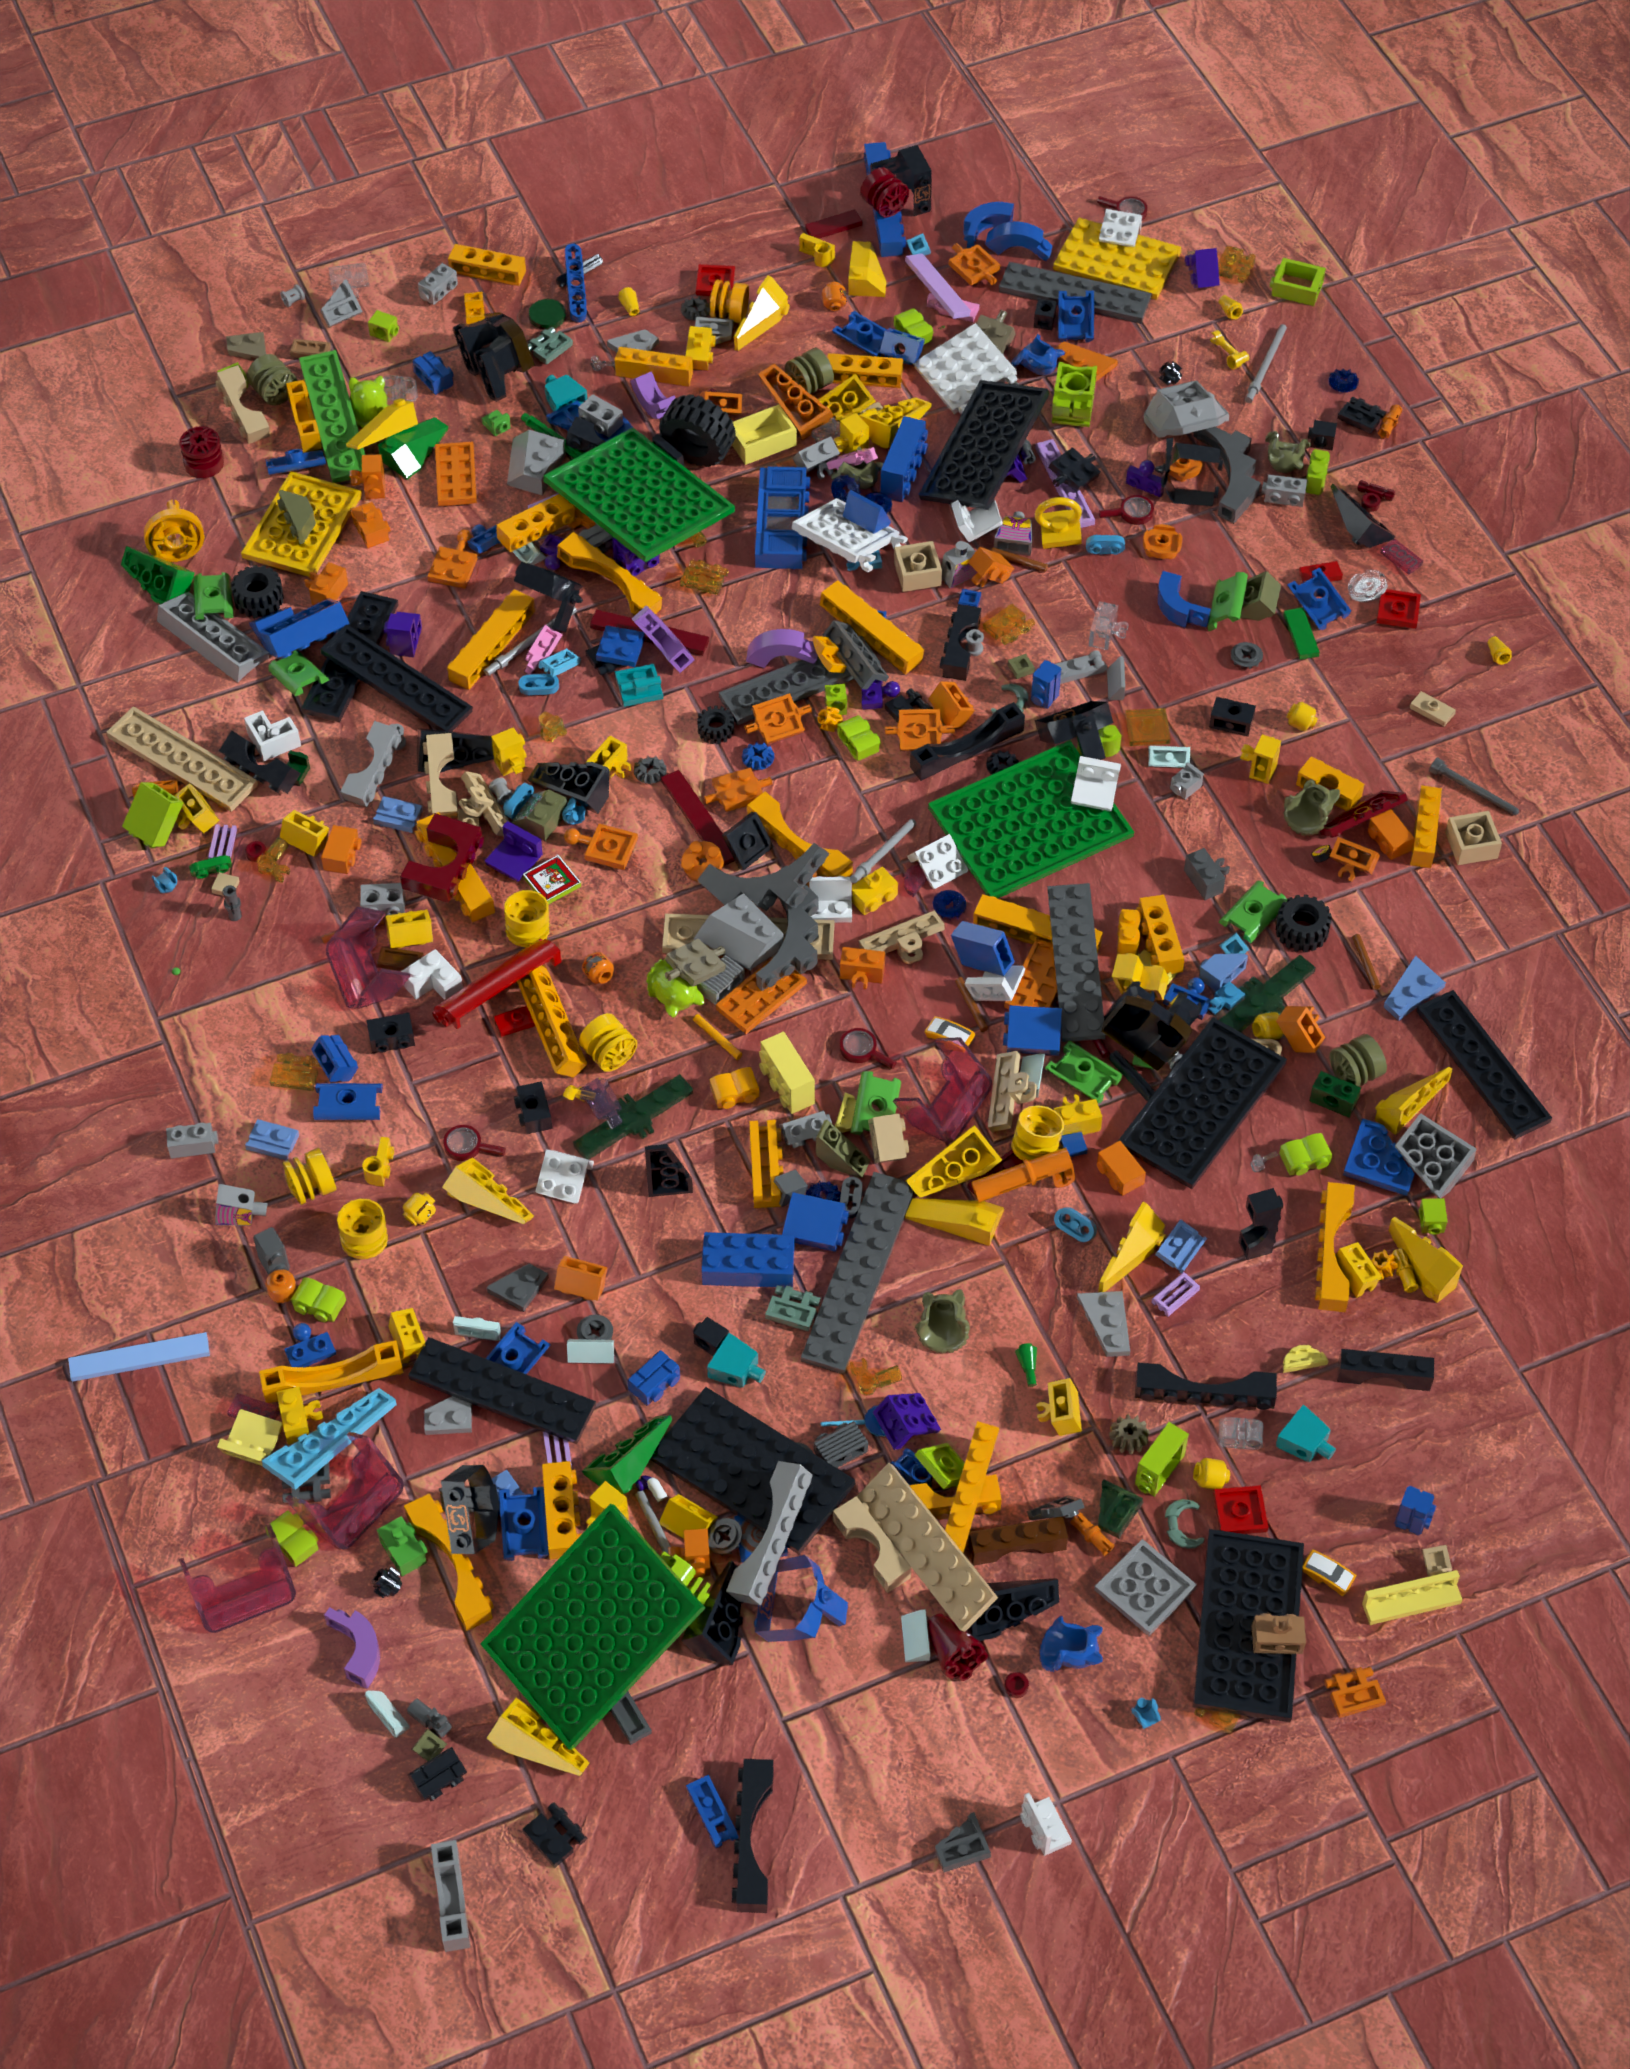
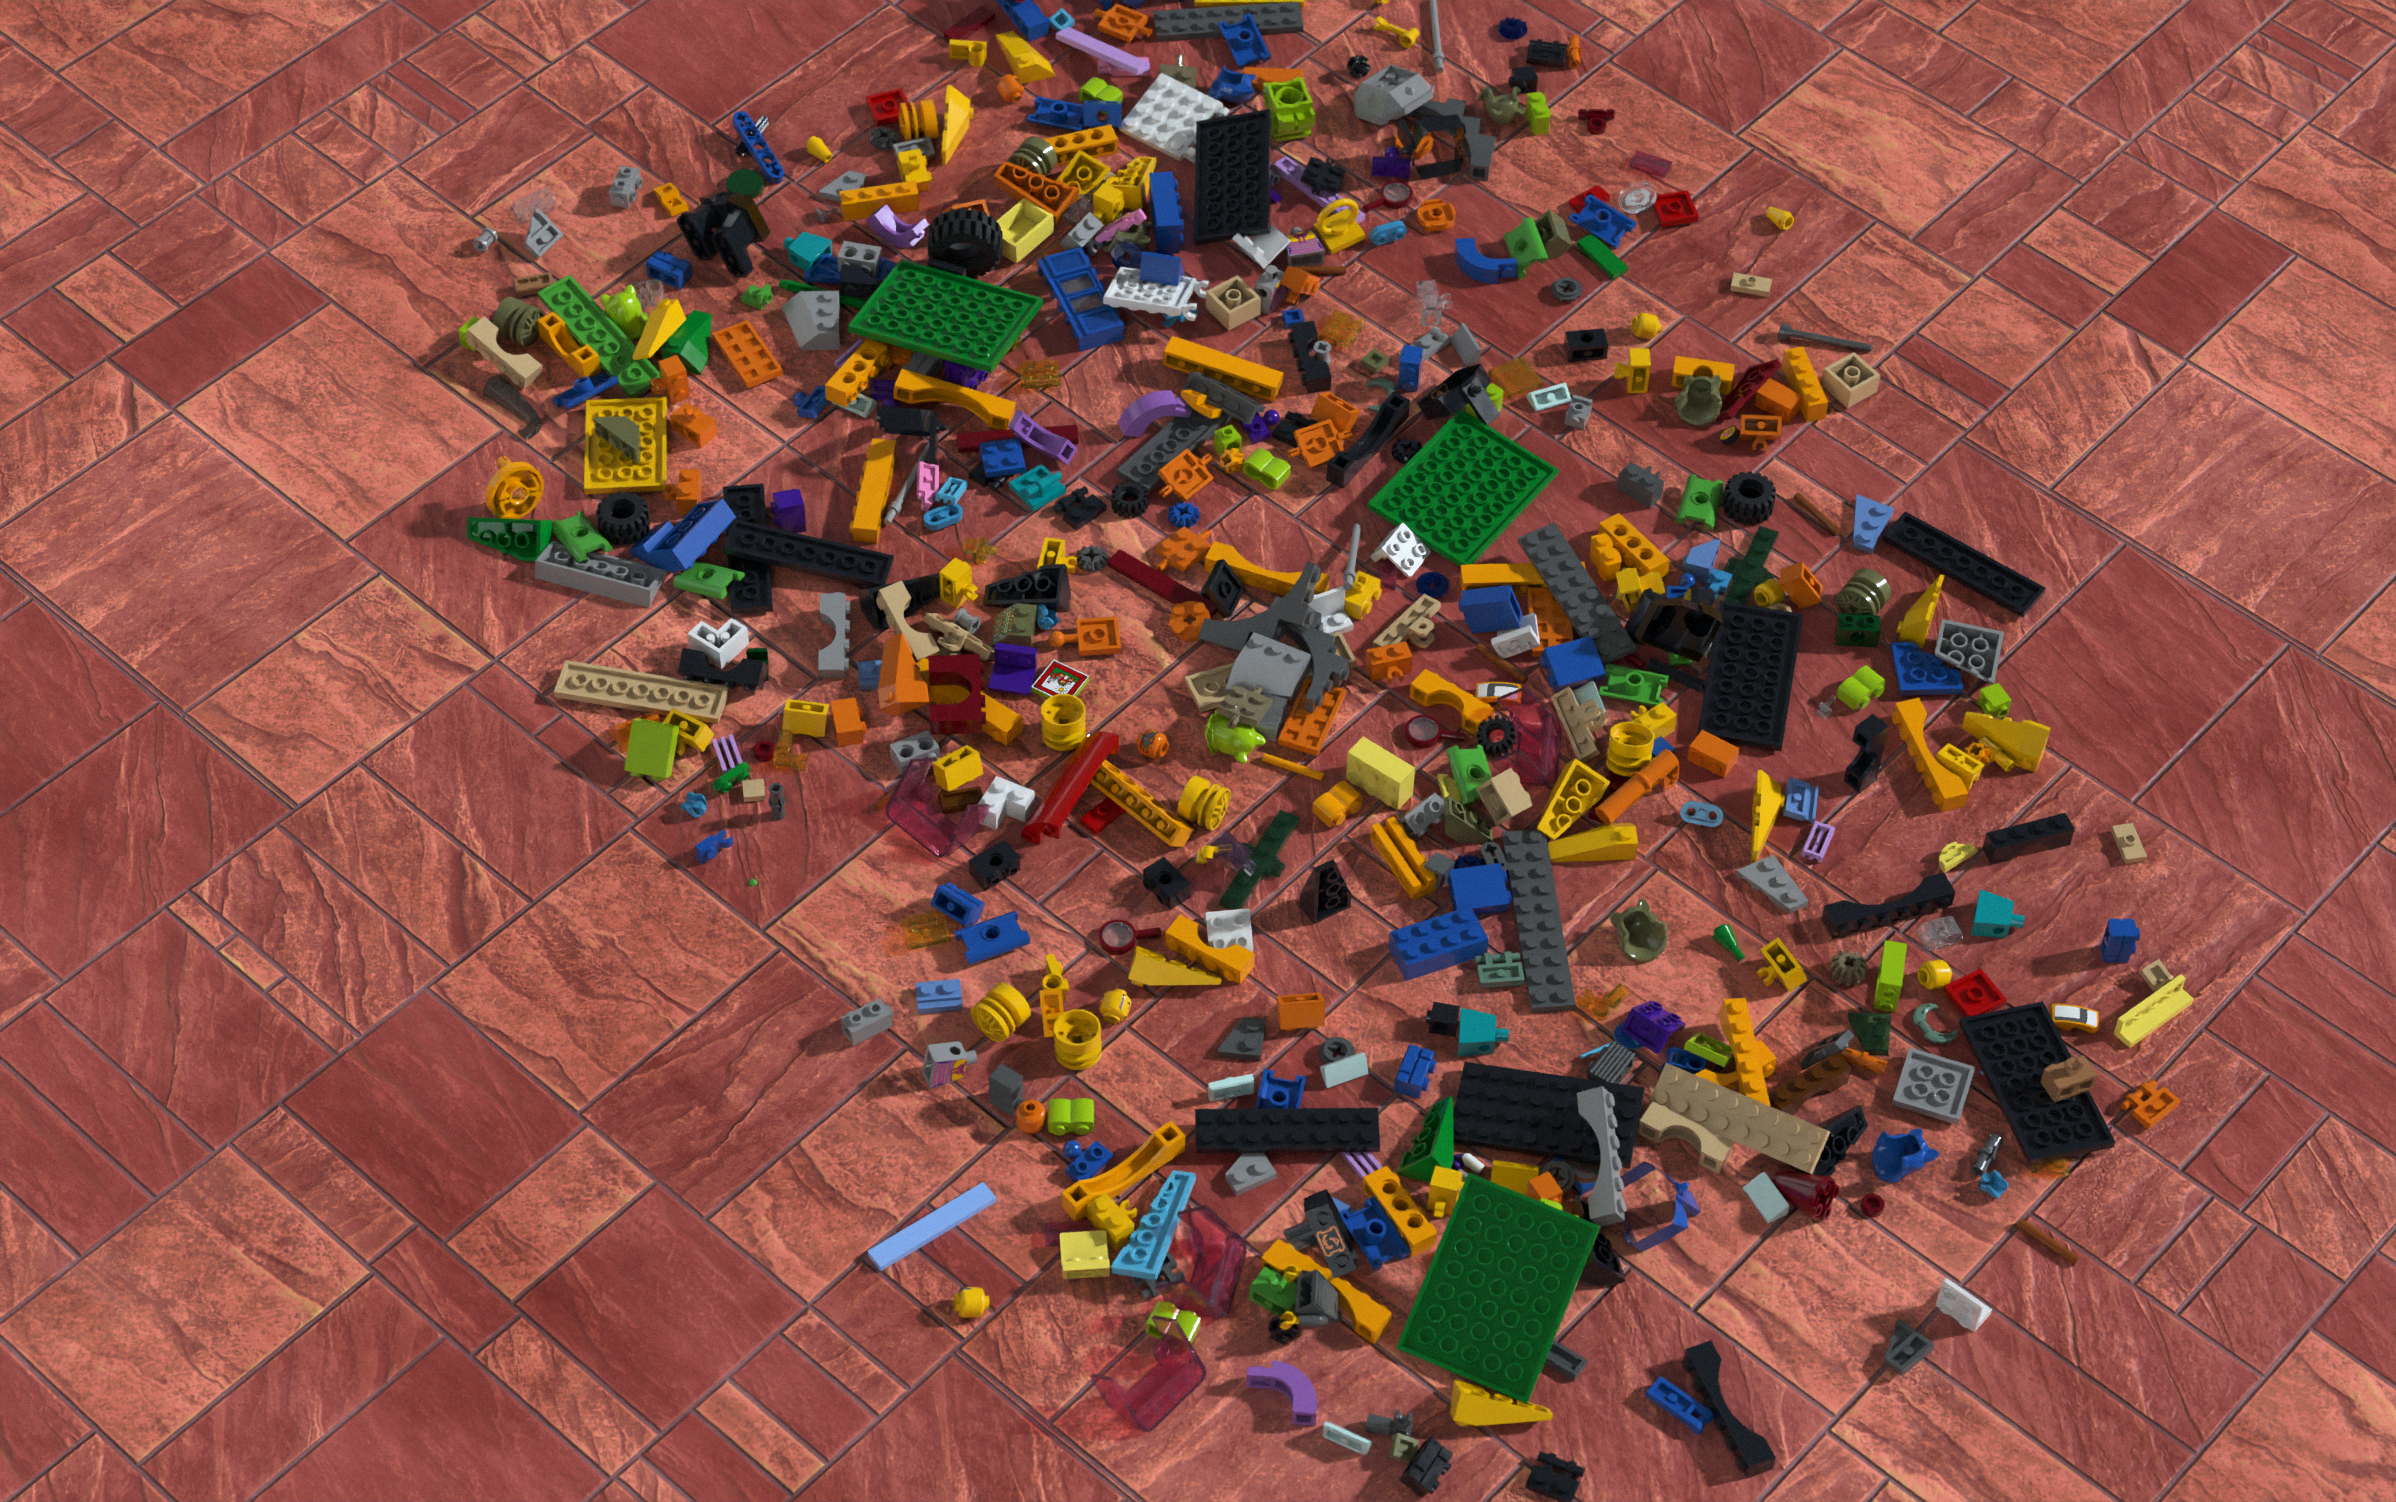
camera: 25 degrees left, 5 degrees down
dark red wheel [179,426,224,478] -> none
dark tan wing [226,332,266,360] -> none
lime brick [368,310,399,342] -> none
yellow hinge [388,1308,426,1364] -> none
orange plate [427,530,478,589] -> none
light orange brick [448,244,526,286] -> none
dark azure plate [503,783,534,819] -> none
sand green plate [528,327,573,365] -> none
black brick [1033,299,1057,330] -> none
white bracket [1071,756,1121,811] -> none
medium azure slope [1219,932,1249,954] -> none
light grey brick [1261,474,1307,507] -> none
black wedge [1330,483,1396,548] -> none
none -> clear smoke animal [483,375,542,440]
none -> blue plate [695,830,733,864]
none -> orange wedge [878,633,929,717]
none -> yellow head [953,1287,989,1318]
none -> light orange slope [1039,988,1064,1038]
none -> black plate [1053,486,1107,531]
none -> light orange arch [1165,915,1255,984]
none -> dark grey torso [1279,1264,1342,1330]
none -> light orange arch [1410,669,1494,737]
none -> black tyre [1476,715,1517,757]
none -> dark grey pin [1970,1134,2003,1177]
none -> dark orange bar [2016,1218,2080,1265]
none -> tan plate [2111,823,2147,864]

